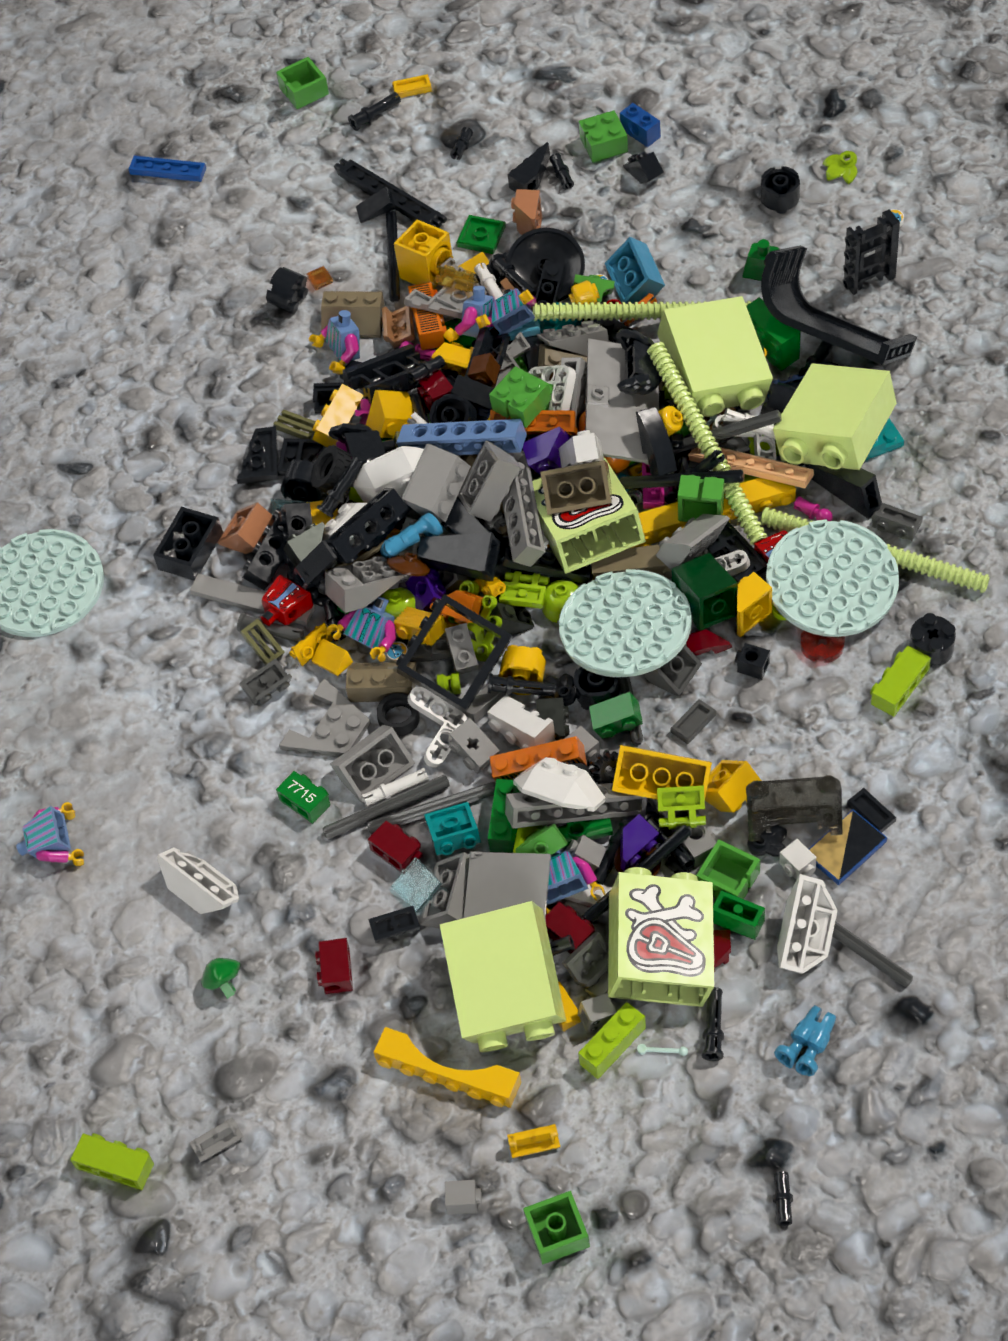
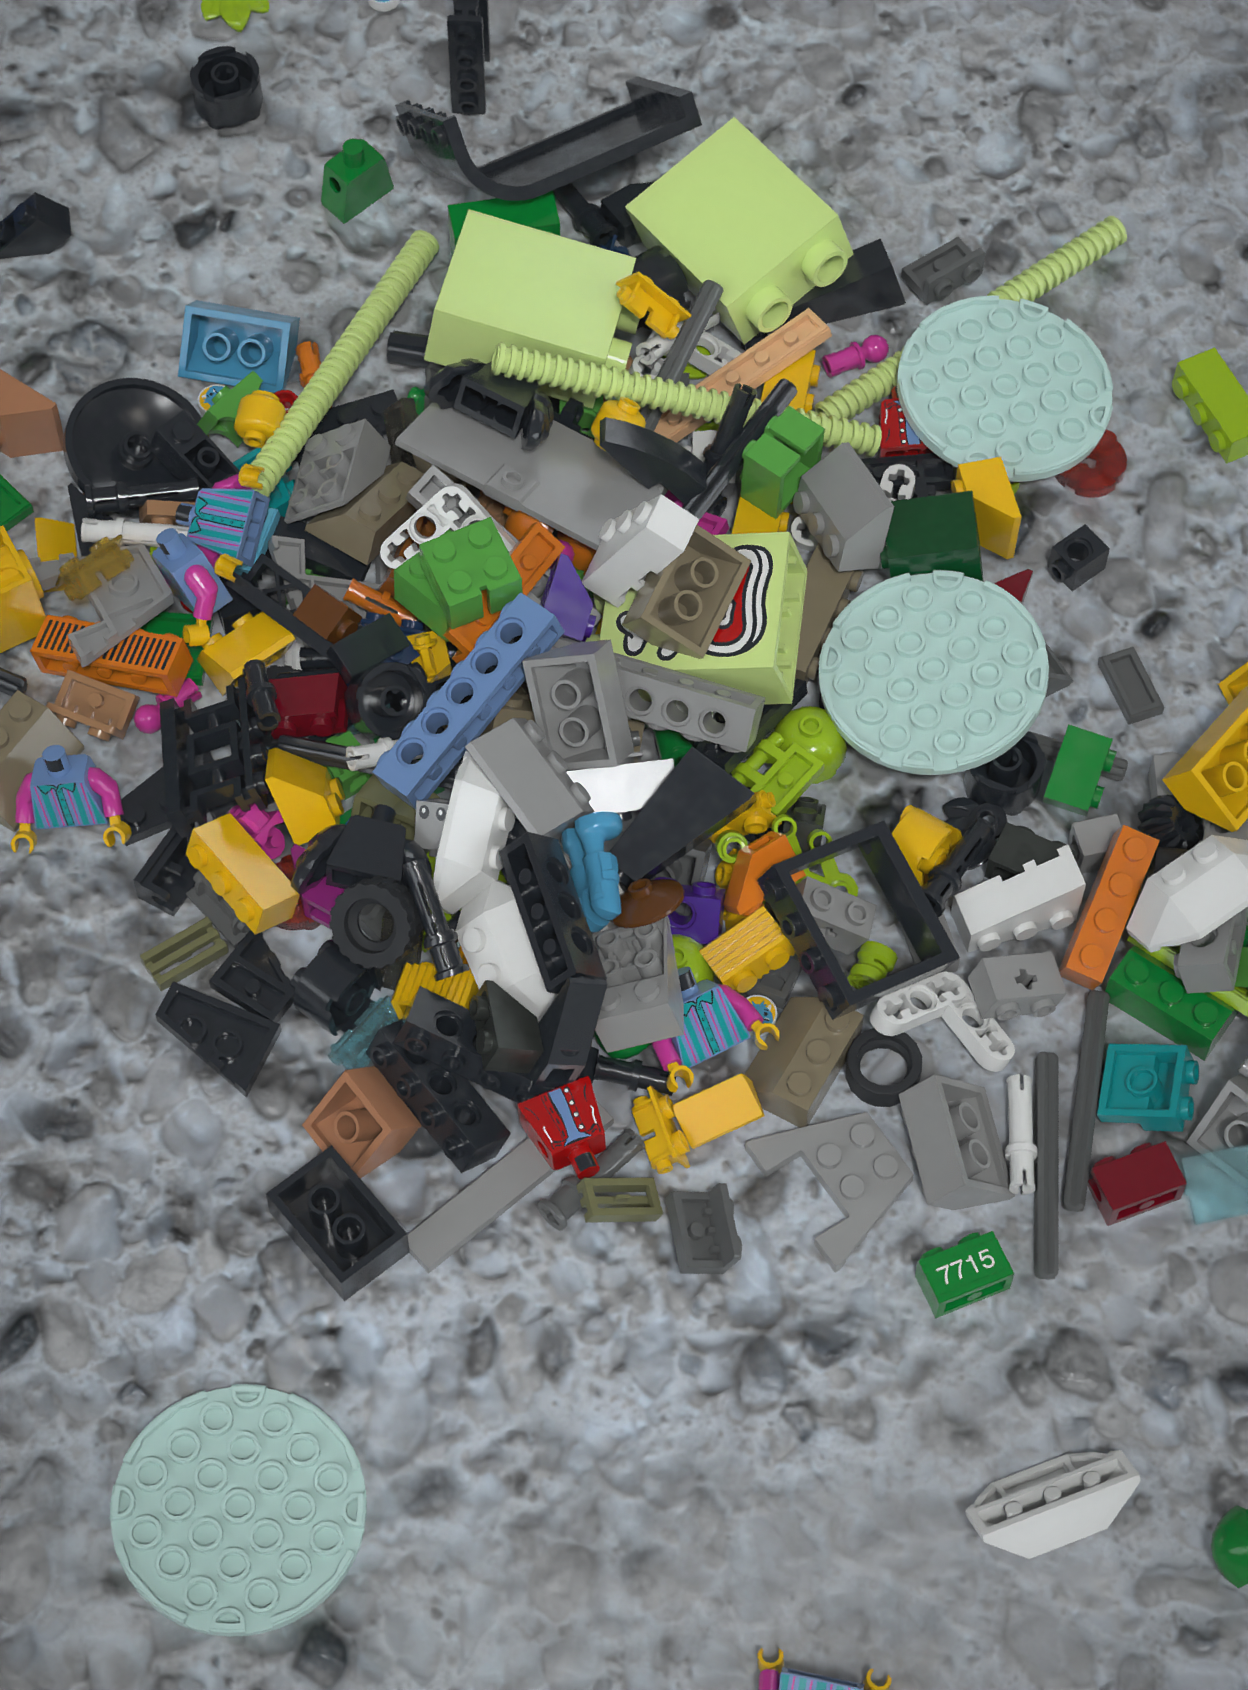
camera: 70 degrees left, 5 degrees up
black brick [909,613,956,667] -> none
none -> yellow hinge [616,271,691,340]

